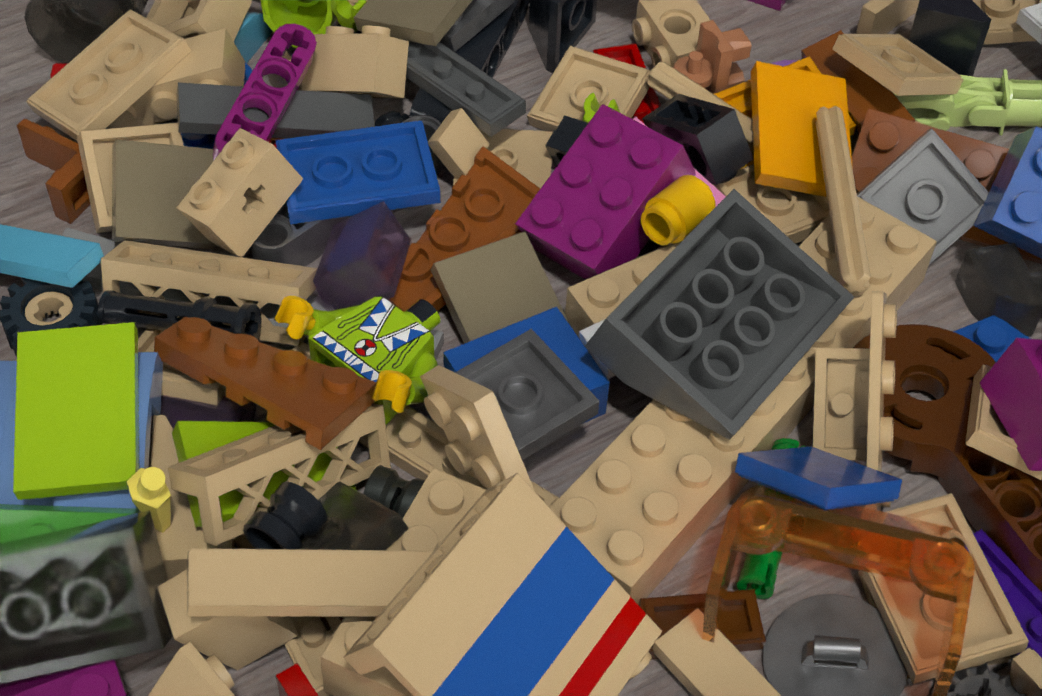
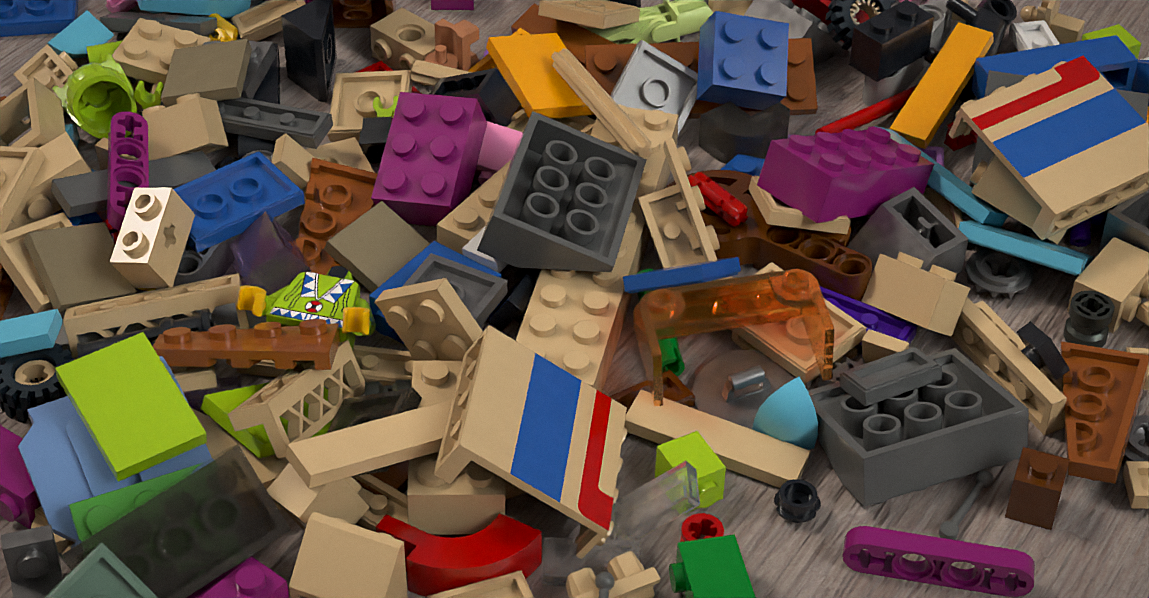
camera: 25 degrees left, 10 degrees down
light yellow bar [127,467,171,533] -> none
black wheel [243,481,328,550] -> none
yellow brick [641,175,716,245] -> none
none -> black plate [488,273,537,331]
none -> red axle [688,172,748,226]

